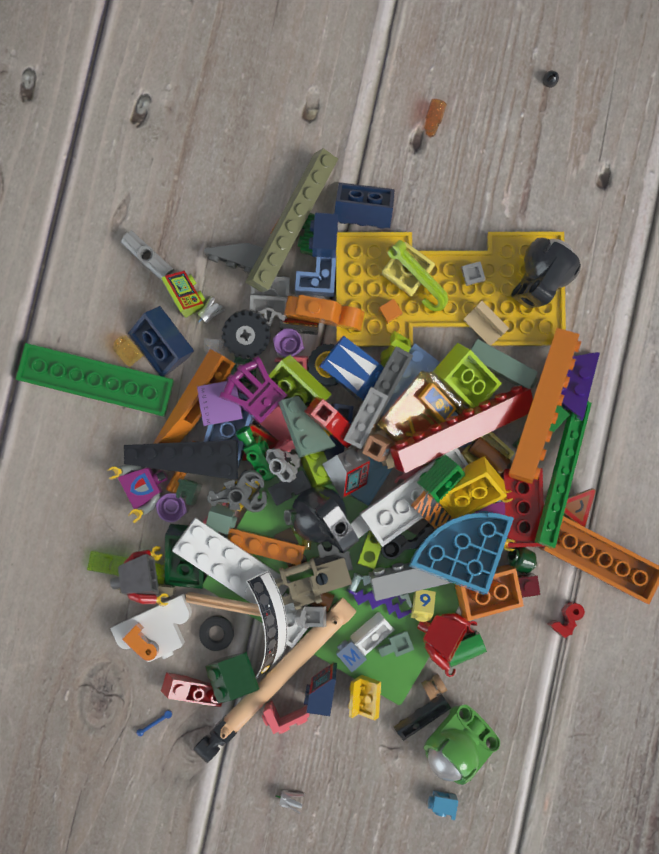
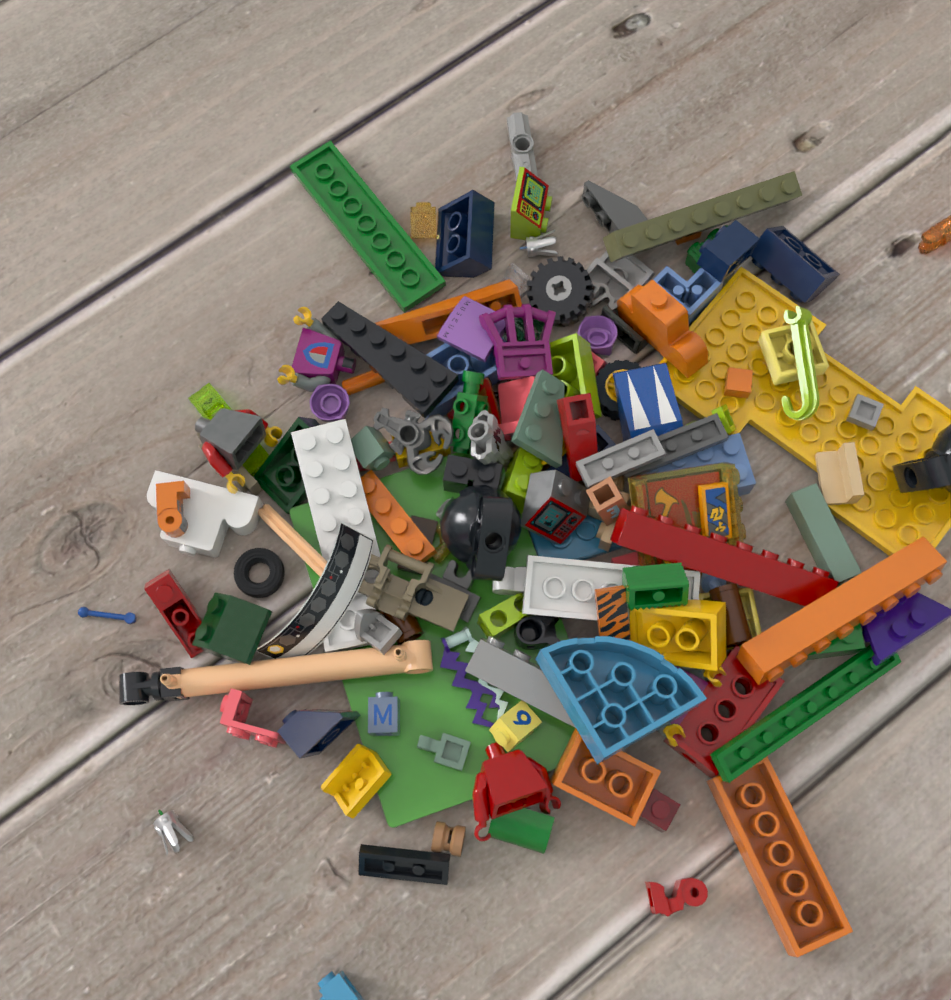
camera: 40 degrees right, 15 degrees down
clear green hinge [176,478,203,505] -> none
white slope [350,612,394,655] -> none
bright green piece [423,705,500,785] -> none
lime brick [432,343,502,408] -> none
dark green head [507,547,537,574] -> none
piece [564,488,596,527] -> none

